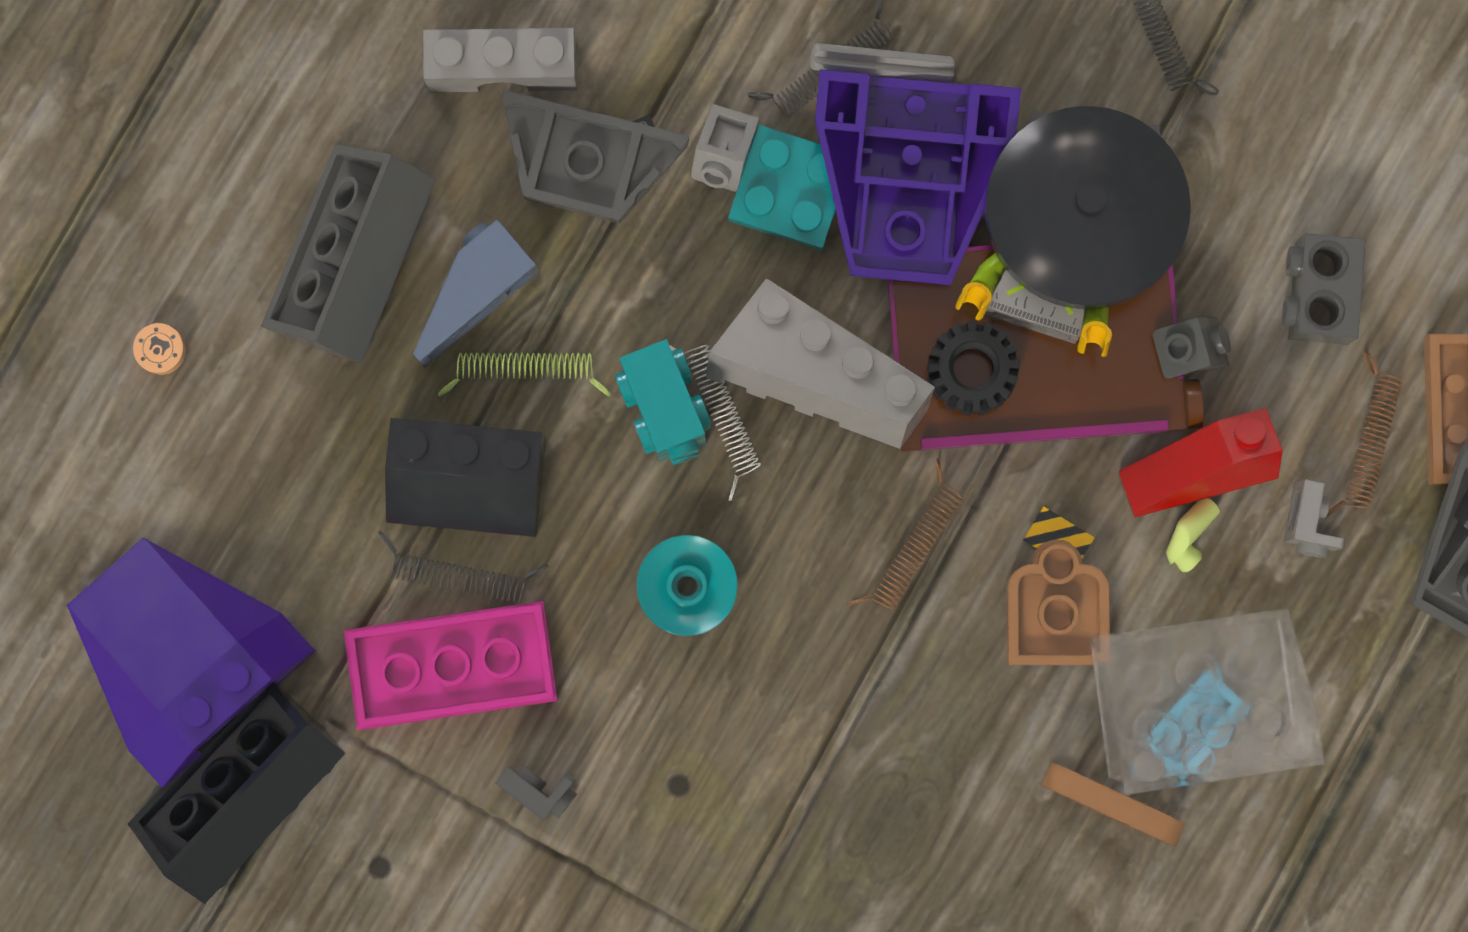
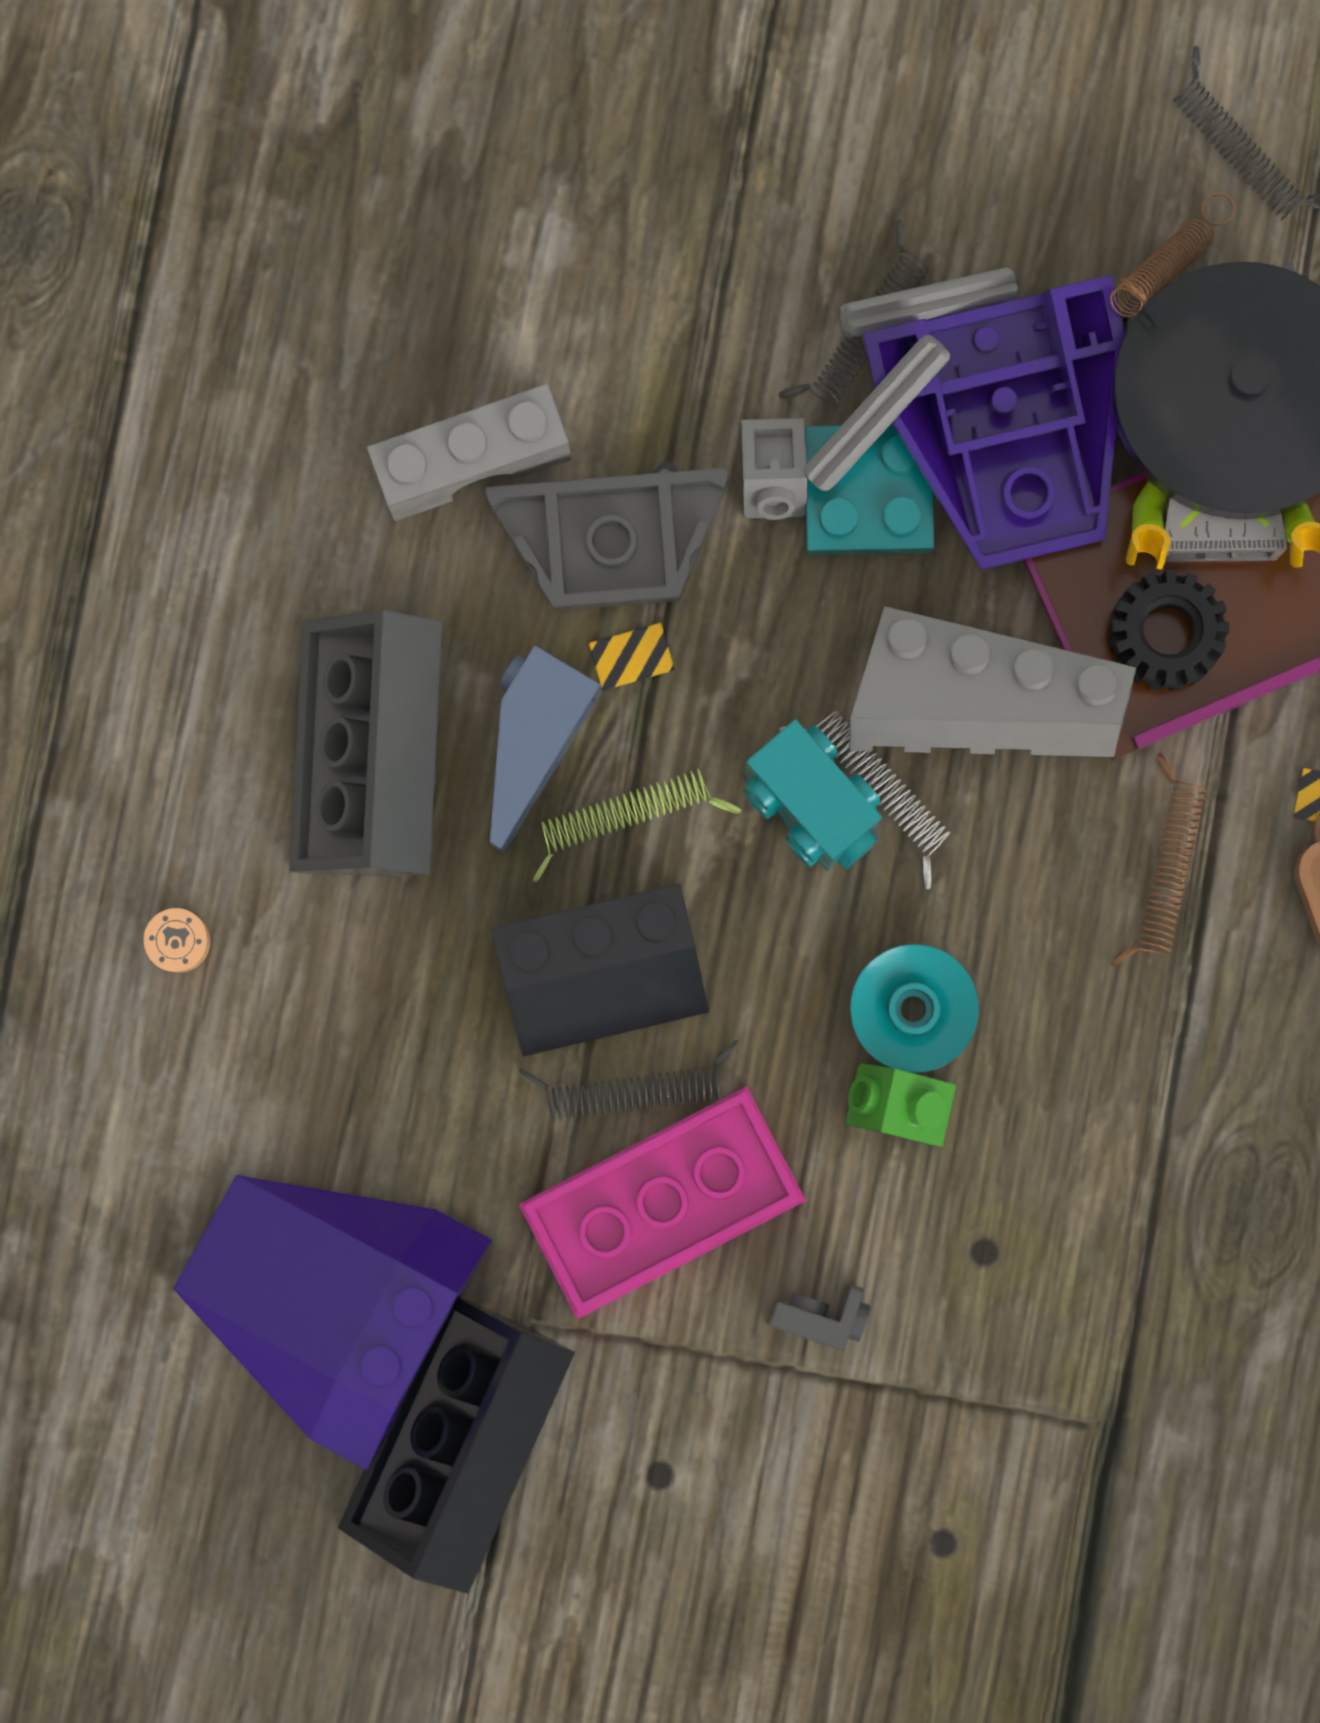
camera: 15 degrees left, 0 degrees up
none -> sticker [589,623,675,691]
none -> light grey axle [804,334,950,491]
none -> bright green bracket [846,1063,956,1147]
none -> medium nougat piece [1110,193,1235,317]

